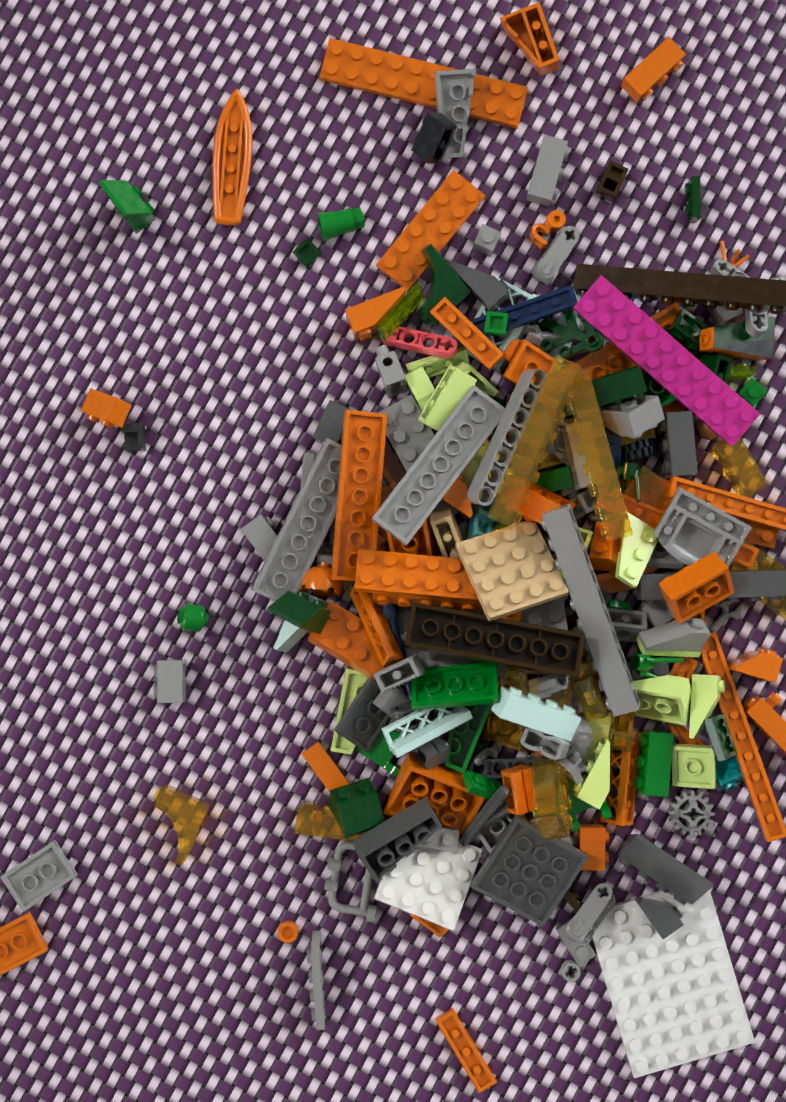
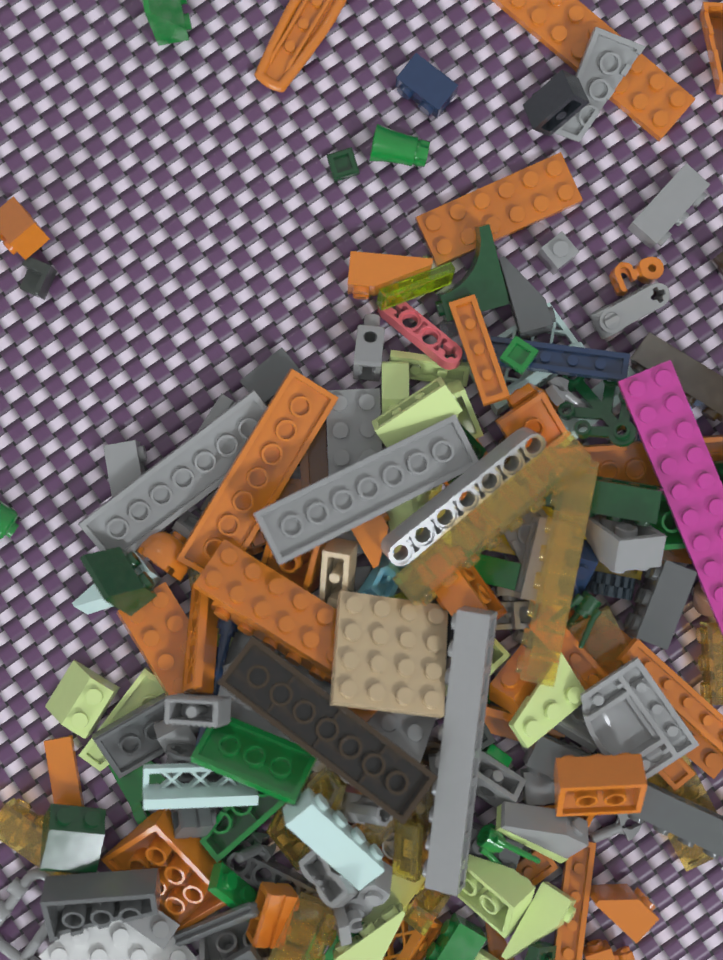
camera: 30 degrees right, 0 degrees up
none -> yellowish green slope [45,660,120,739]
none -> dark blue brick [396,53,458,119]

